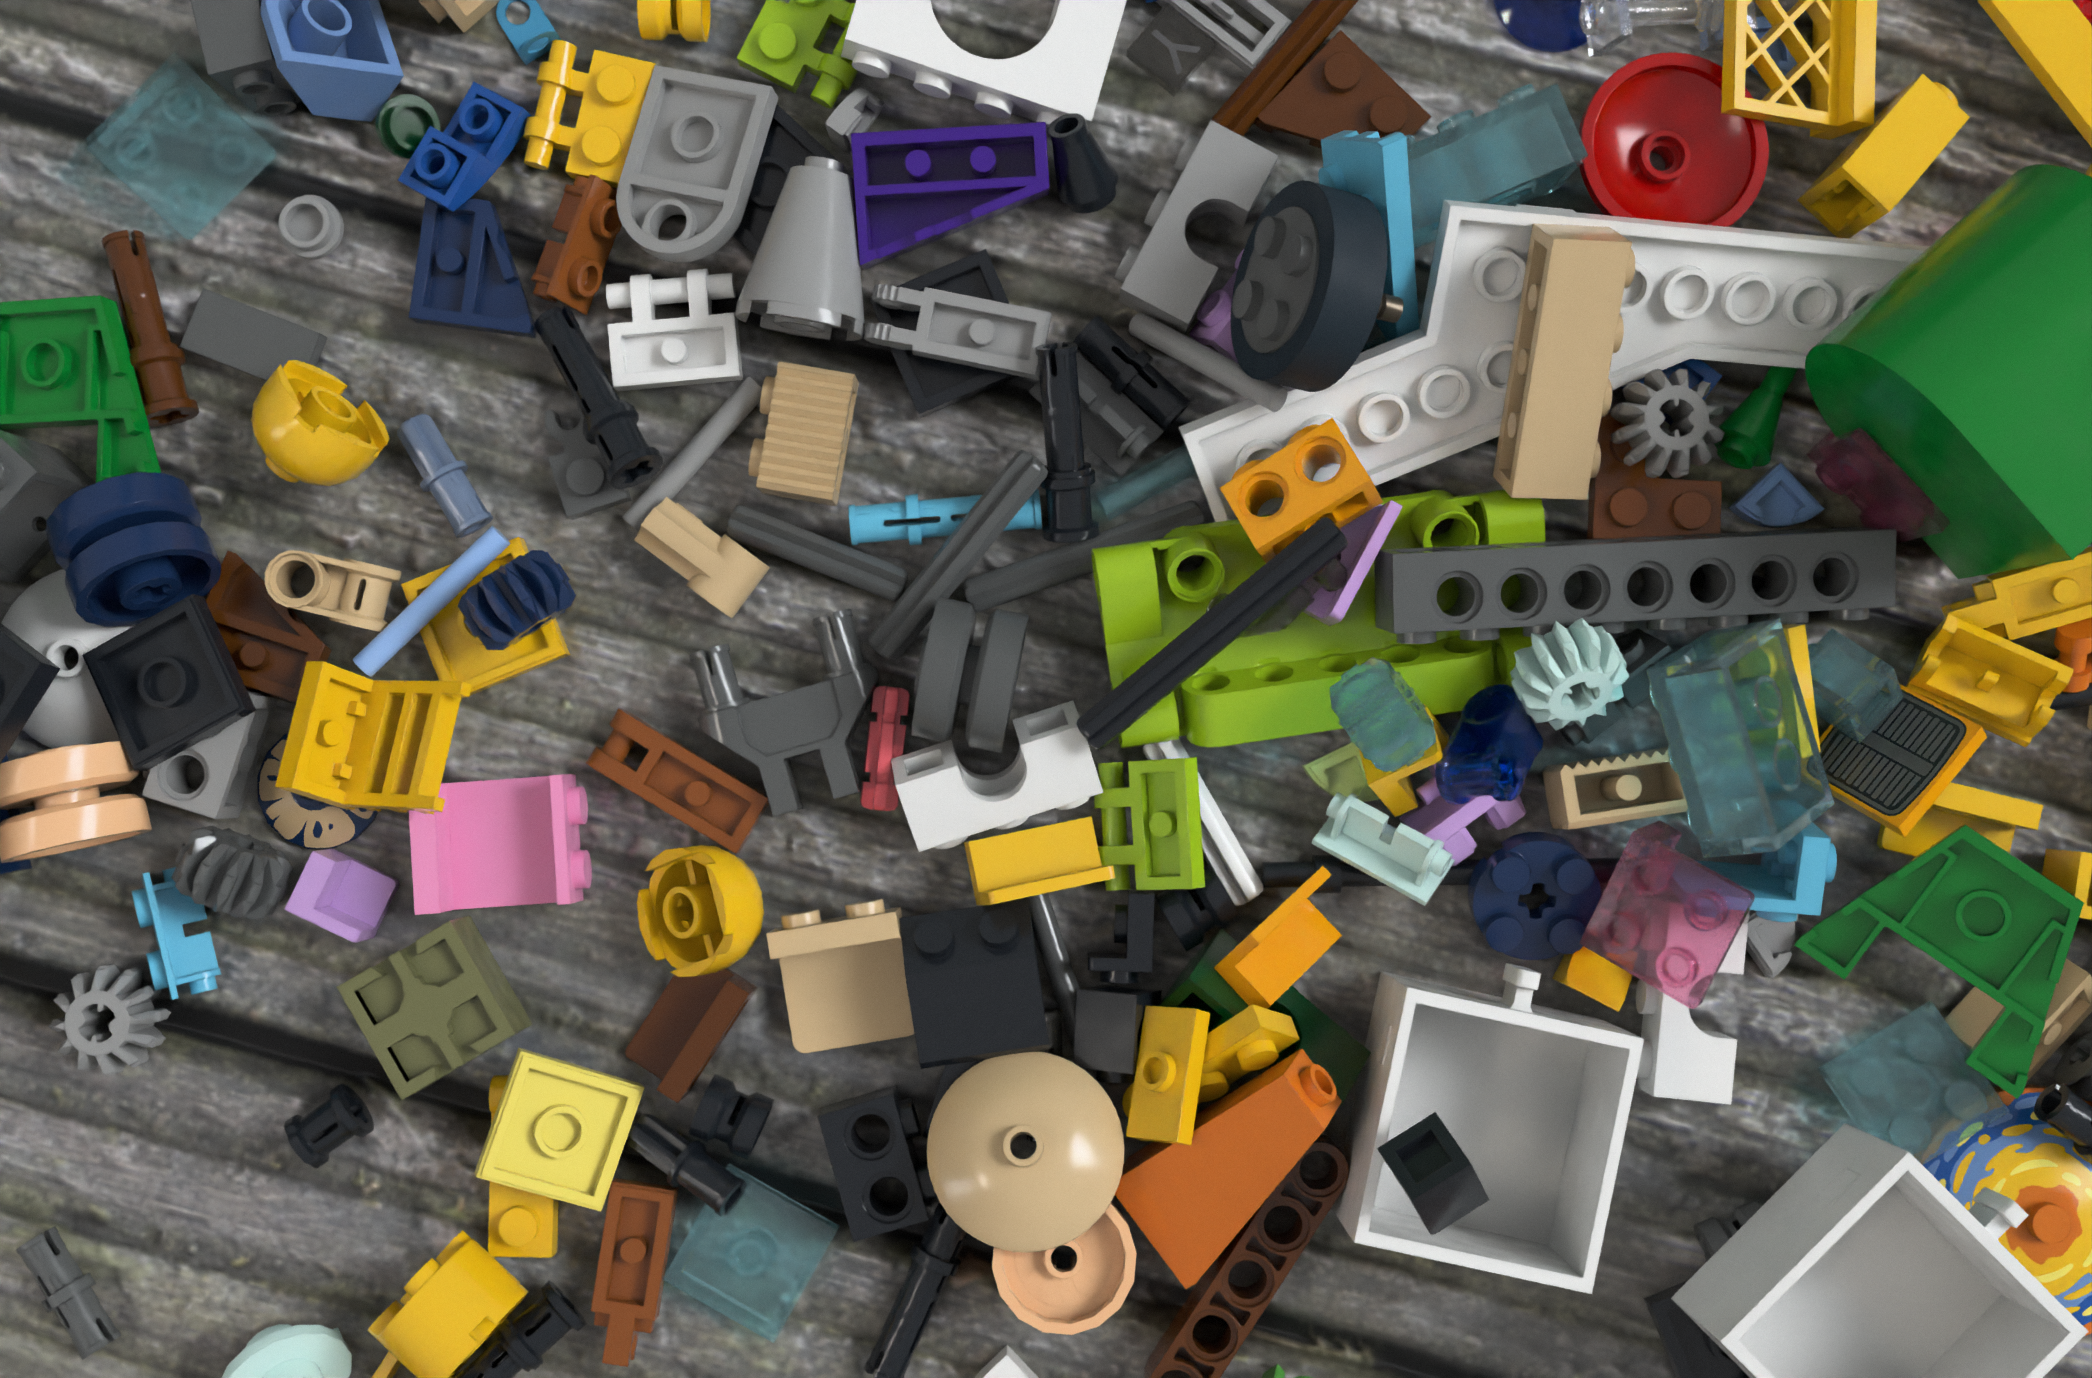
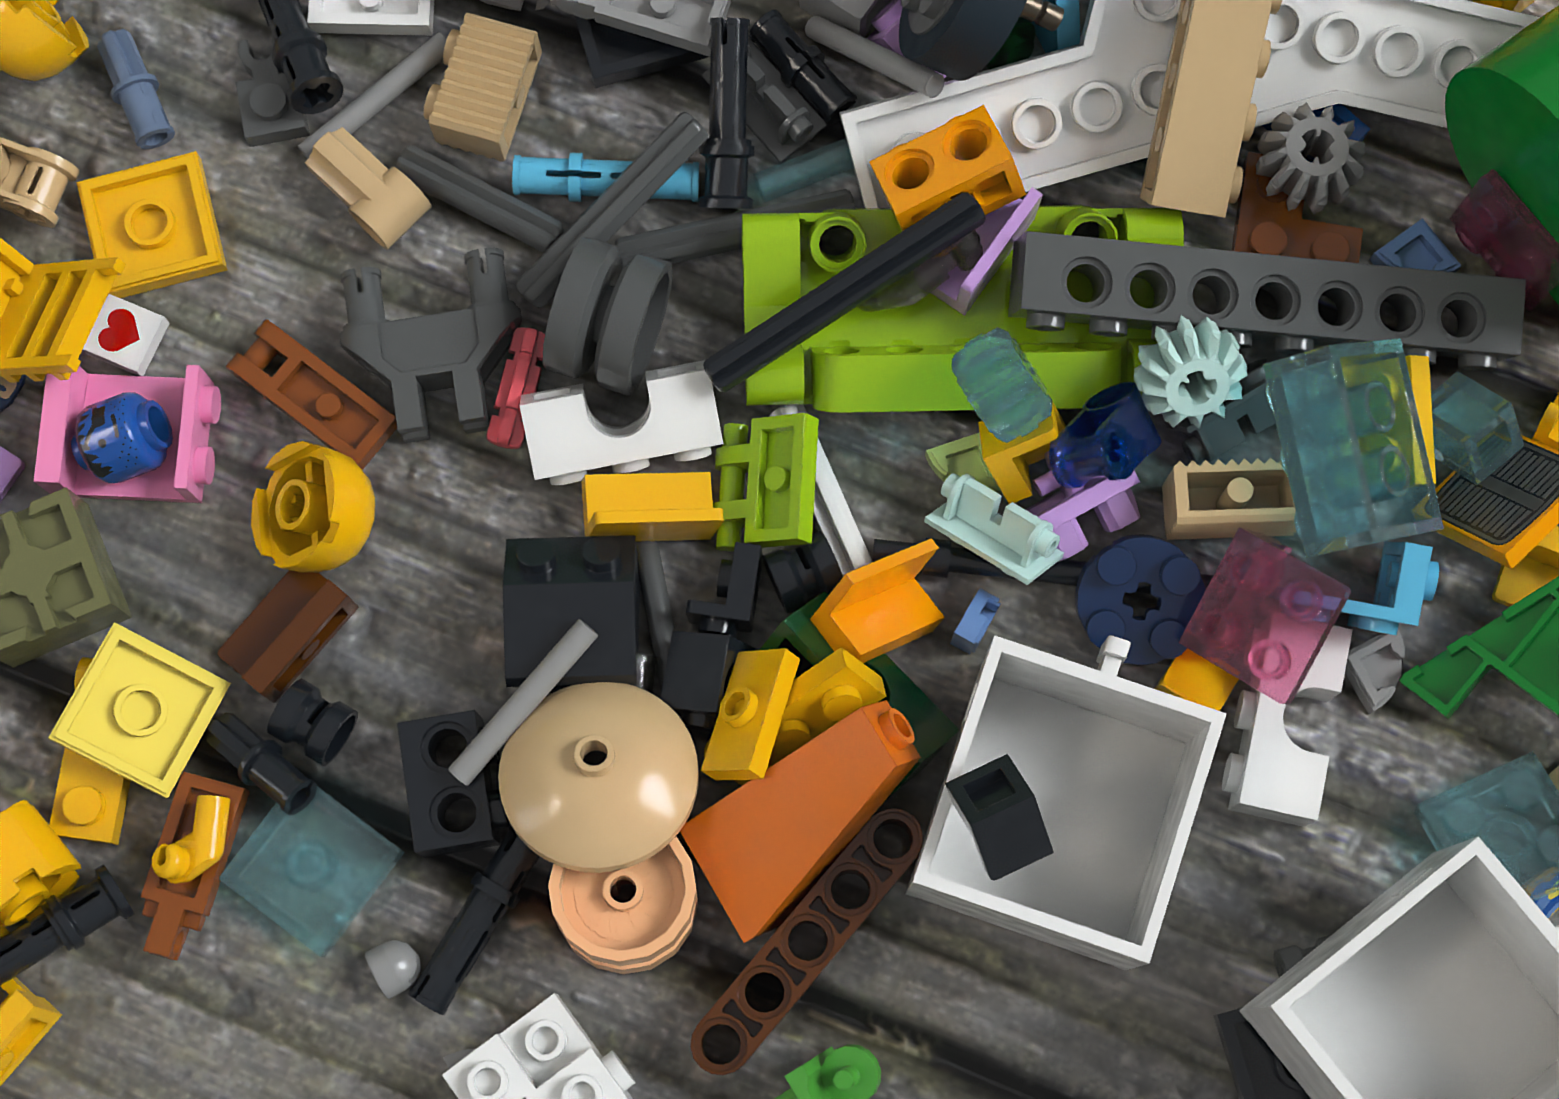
camera: 10 degrees right, 10 degrees down
light blue bar [353,526,511,677] -> none
dark blue gear [458,550,576,650] -> none
tan bracket [766,899,914,1053] -> none
green cone [1714,366,1798,469] -> none
none -> blue head [71,392,173,483]
none -> white tile [82,294,170,376]
none -> yellow arm [152,795,231,884]
none -> light grey hinge [365,940,421,999]
none -> light grey bar [448,619,599,786]
none -> medium blue tile [950,588,1001,654]

